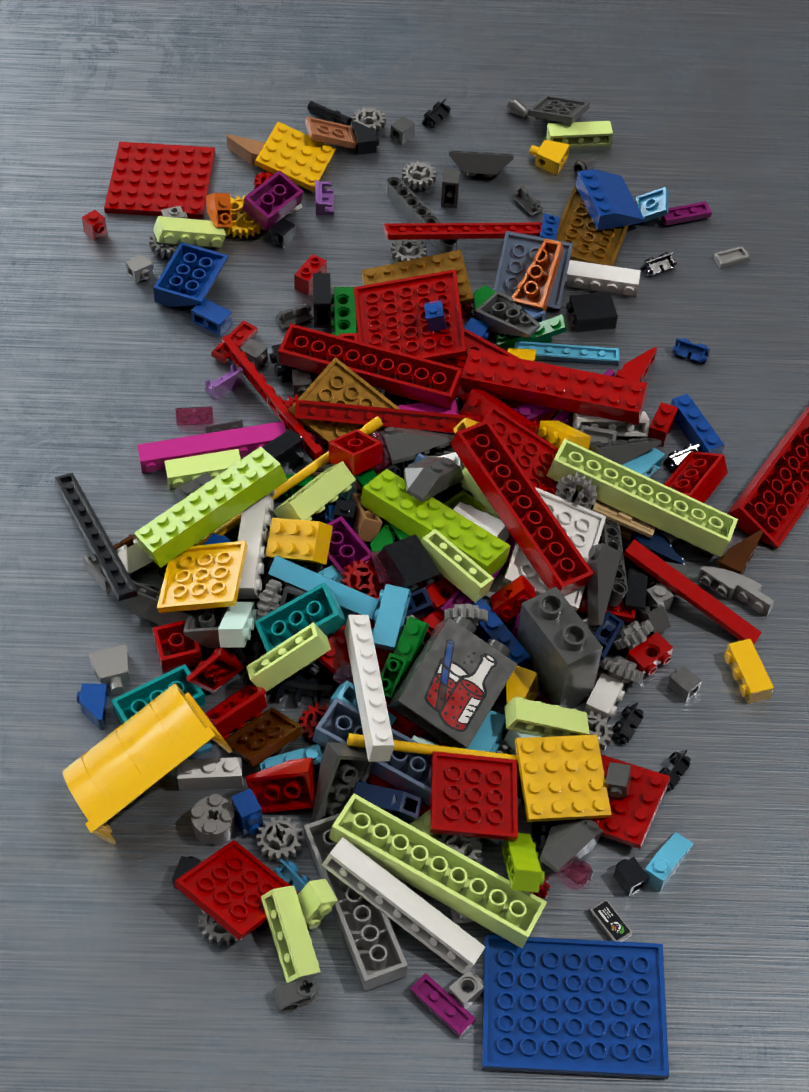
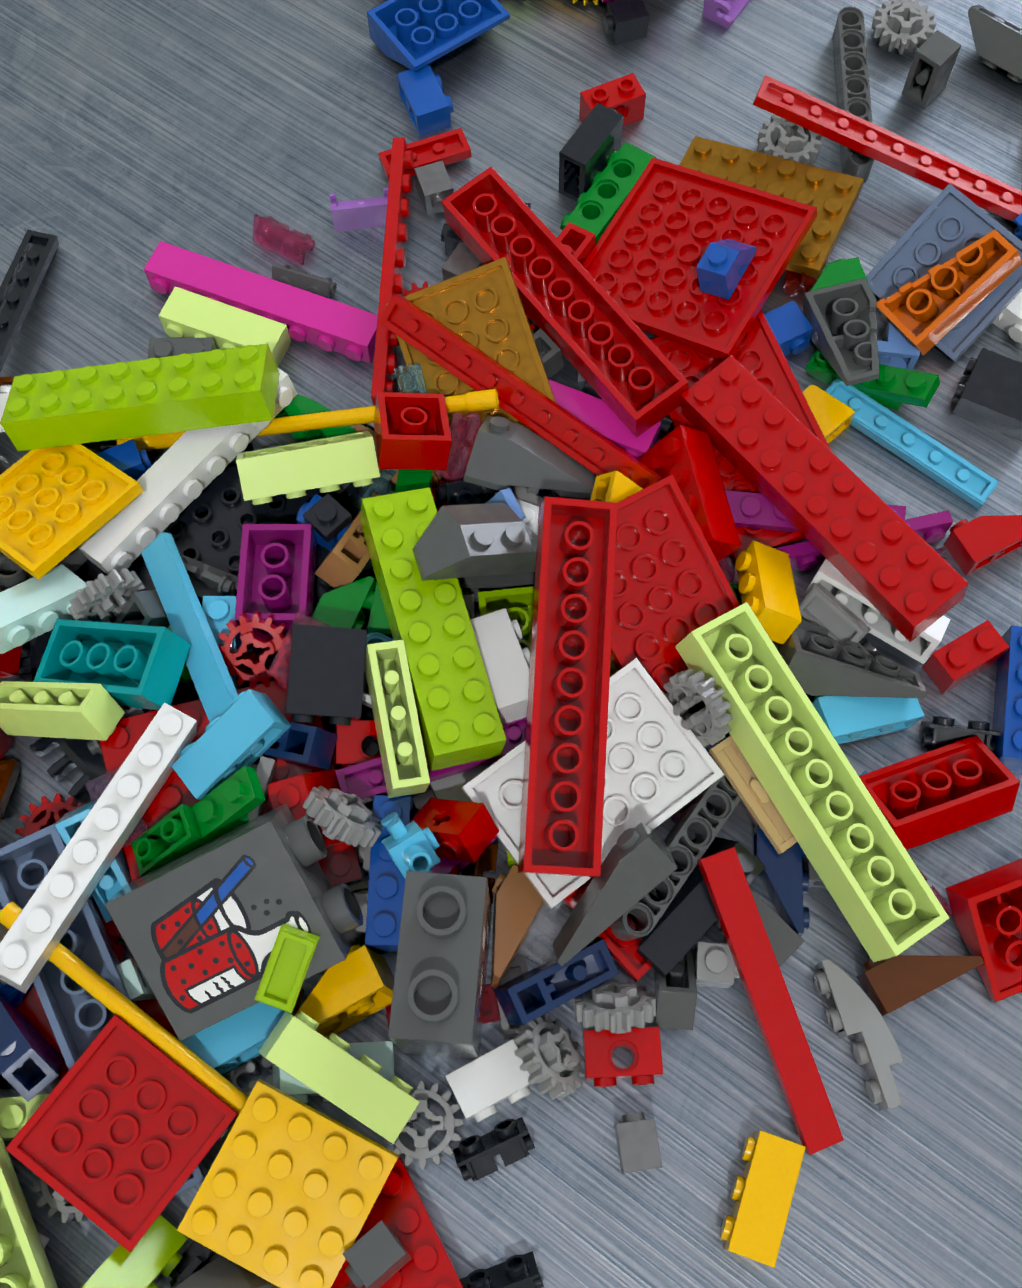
camera: 40 degrees right, 15 degrees up
black brick [262,429,304,474] -> none
yellow brick [265,518,333,565] -> none
dark grey hinge [275,303,314,329] -> none
none -> lime tile [254,923,320,1013]
none -> medium azure piece [381,812,441,879]
none -> clear light blue plate [394,362,427,393]

